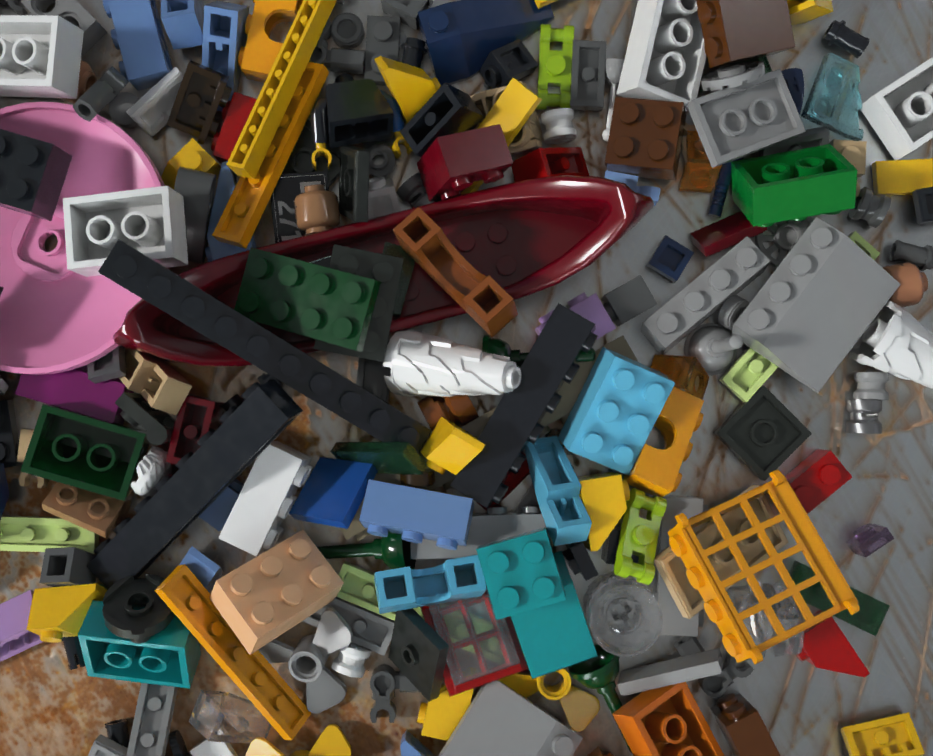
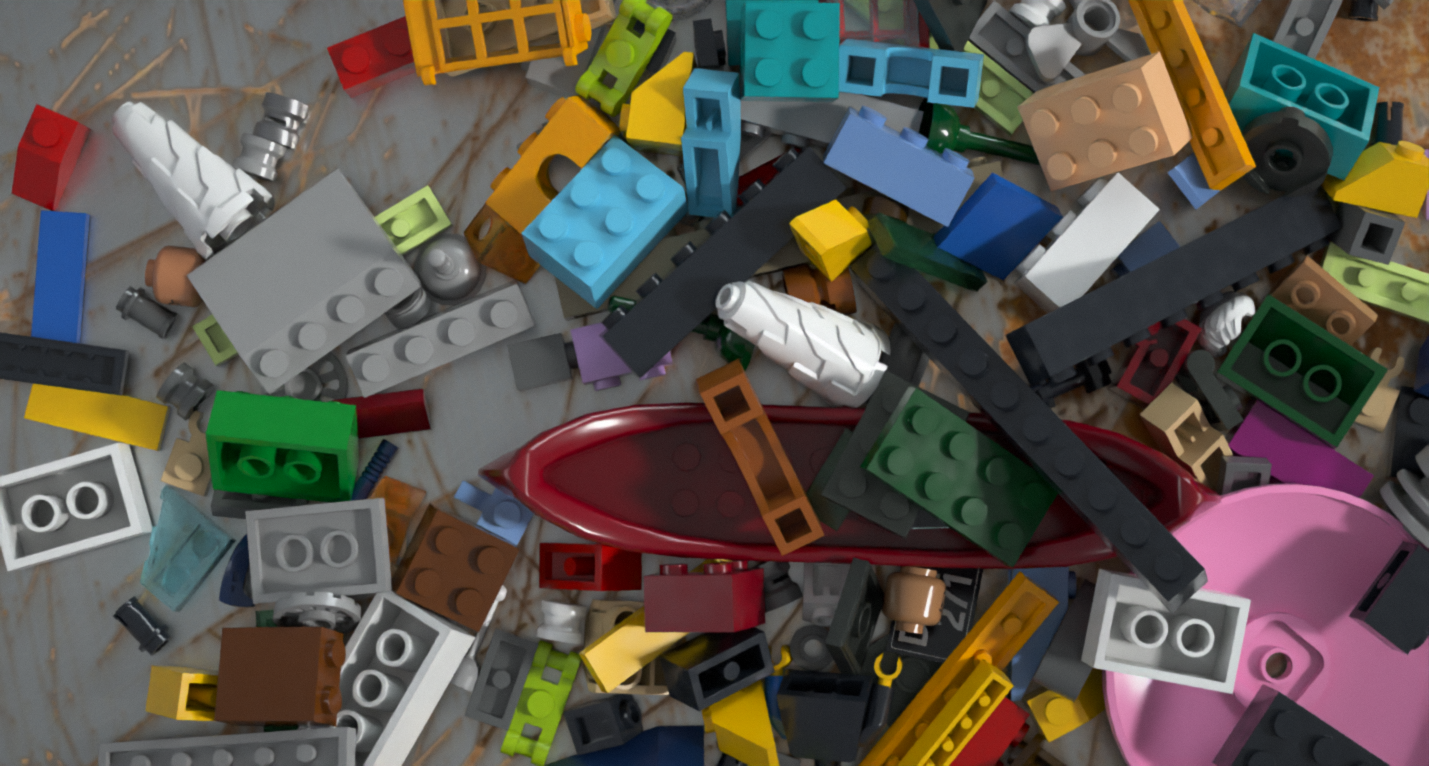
camera: 165 degrees left, 0 degrees up
dark blue plate [646,235,694,283] -> none
pearl dark grey plate [714,386,812,481] -> none

